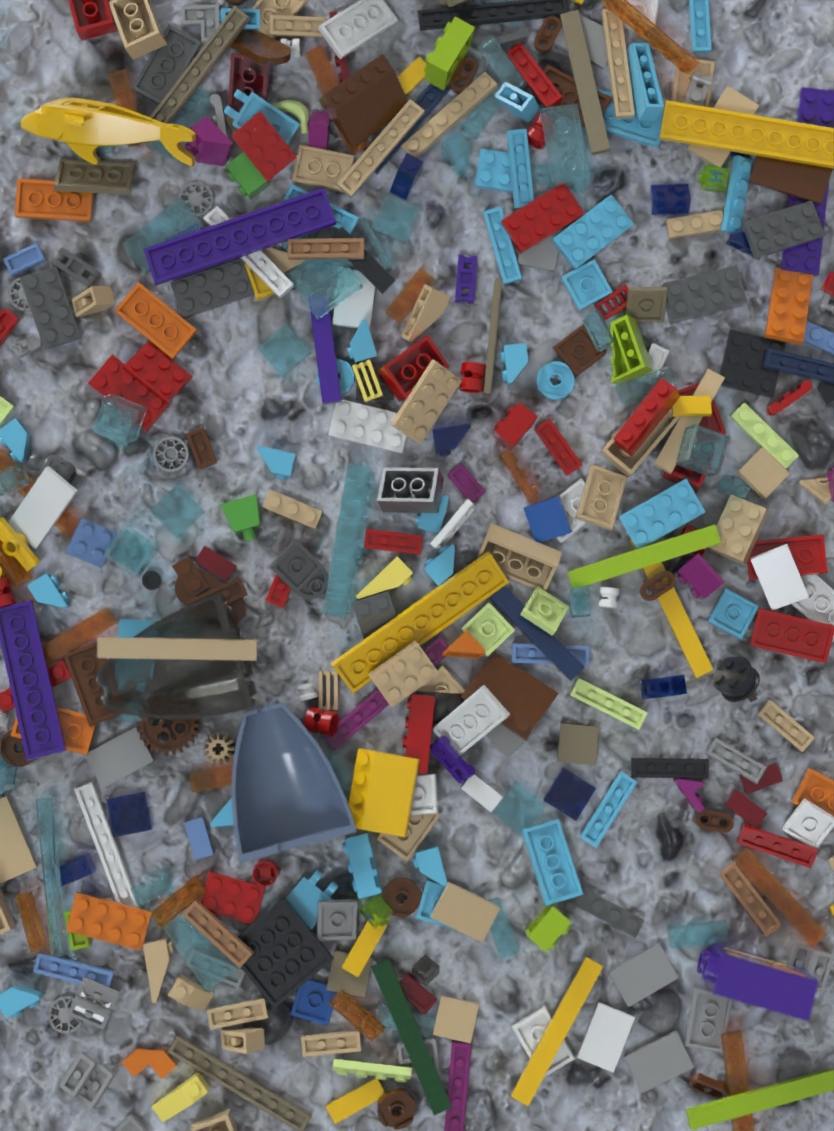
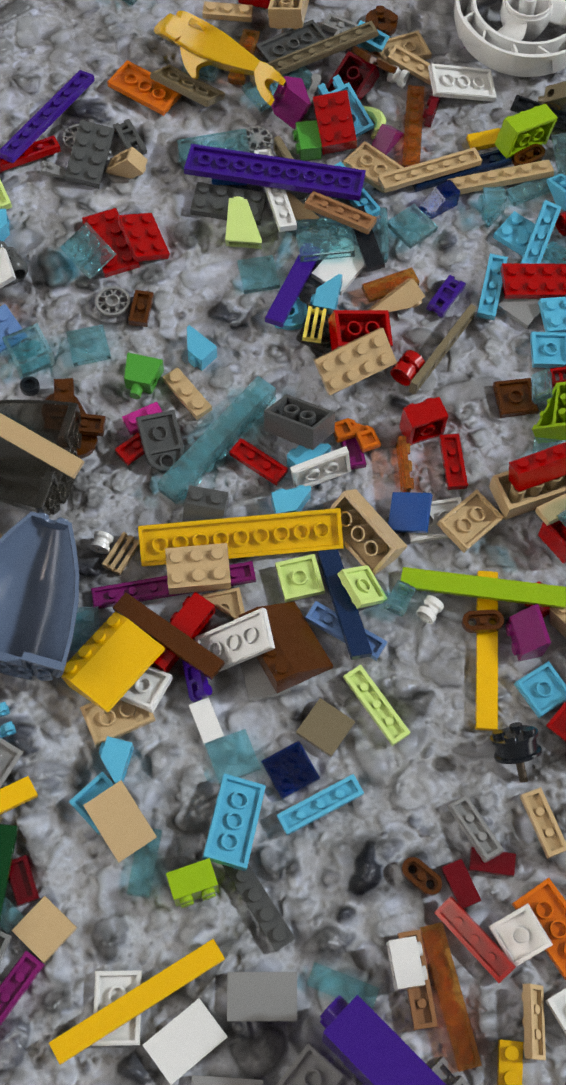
camera: 30 degrees right, 20 degrees down
medium blue tile [3,243,46,277] -> none
orange plate [114,282,197,360] -> none
dark red tile [194,546,237,582] -> none
yellow tile [244,263,275,300] -> none
red wheel [304,707,339,737] -> none
reddish brown slope [319,54,408,148] -> none
white plate [328,399,407,454] -> none
medium azure wedge [342,831,382,899] -> none
light yellow slope [356,556,413,600] -> none
clear neon green brick [360,894,393,929] -> none
reddish brown plate [382,877,421,917] -> none
clear smoke slope [412,954,440,986] -> none
clear blue slope [432,423,471,457] -> none
orange slope [442,630,485,659] -> none
medium azure slope [500,343,528,386] -> none
medium azure plate [536,361,575,400] -> none
medium azure plate [619,478,706,549] -> none
black tile [631,758,709,779] -> none
clear blue slope [640,674,687,699] -> none
magenta slope [673,778,706,813] -> none
none -> reddish brown tile [112,593,225,680]
none -> dark pink plate [122,402,162,435]
none -> tan plate [202,1,253,22]
none -> yellowish green slope [225,196,262,249]
none -> dark tan tile [273,136,294,159]
none -> orange tile [333,418,381,453]
none -> white brick [386,936,428,991]

